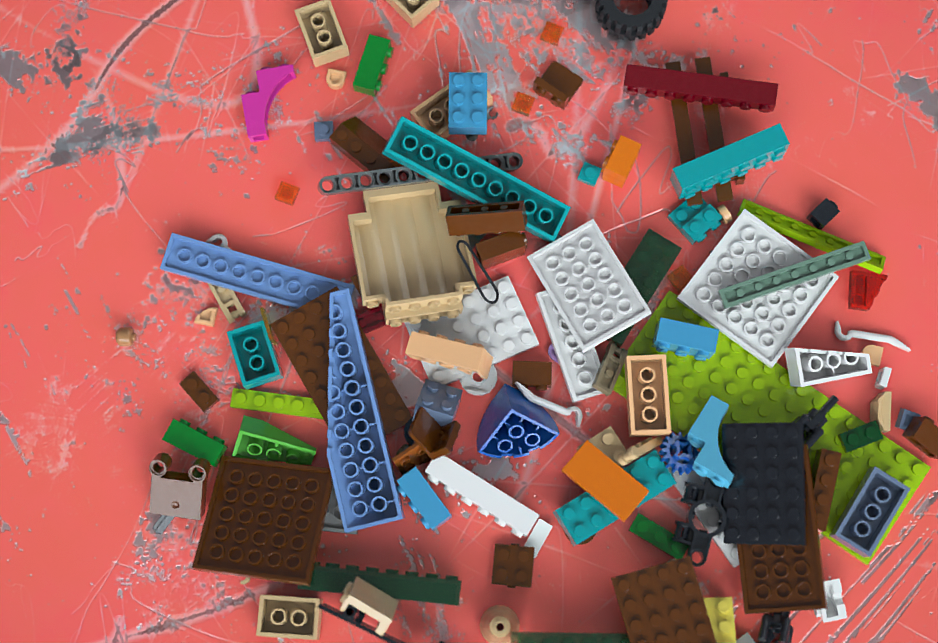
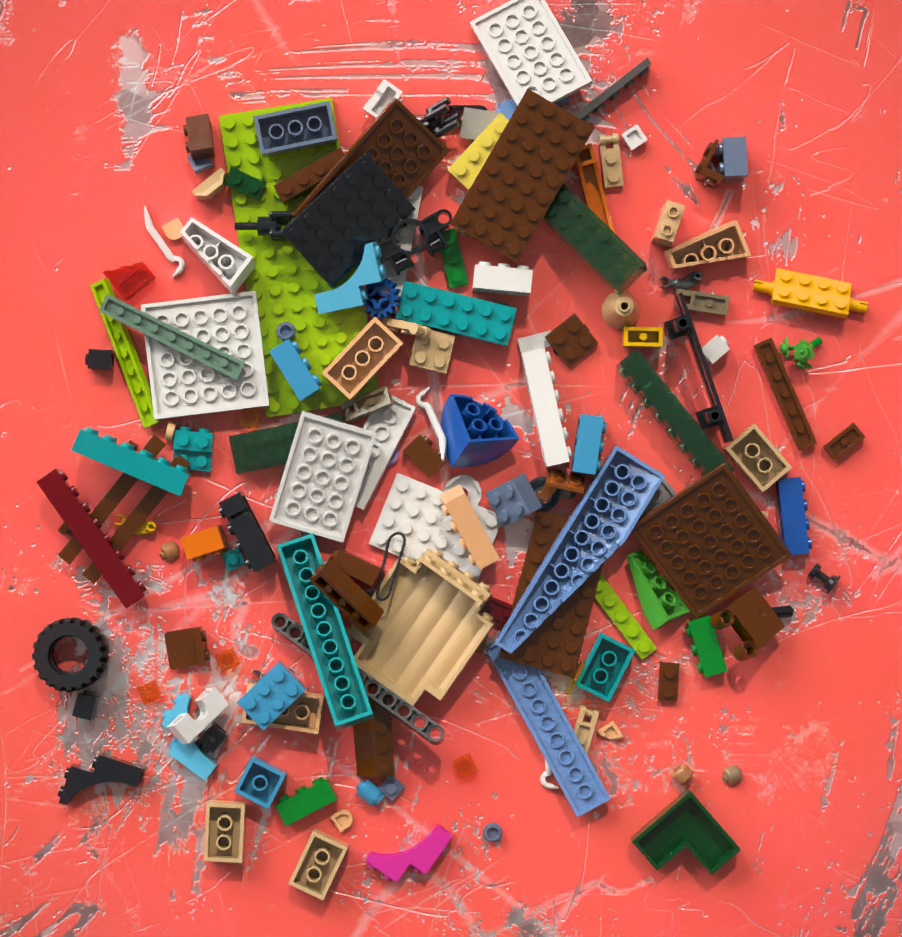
camera: 145 degrees left, 10 degrees up
tan panel [339,576,398,636] -> none
reddish brown bracket [408,407,461,460] -> none
orange tile [562,440,649,522] -> none
white tile [874,367,892,390] -> none
none -> yellow arm [114,514,156,535]
none -> medium nougat piece [159,541,180,562]
none -> medium azure arch [161,692,218,780]
none -> white arch [167,687,229,744]
none -> black brick [198,722,229,753]
none -> black piece [218,492,278,572]
none -> dark azure brick [234,754,287,809]
none -> sand blue plate [276,322,296,341]
none -> dark azure brick [356,779,385,807]
none -> white brick [472,262,533,297]
none -> sand blue plate [483,823,502,842]
none -> yellow brick [622,327,663,348]
none -> dark green piece [630,788,741,875]
none -> dark tan piece [722,765,743,786]
none -> blue brick [775,477,812,555]
none -> black piece [808,564,841,594]

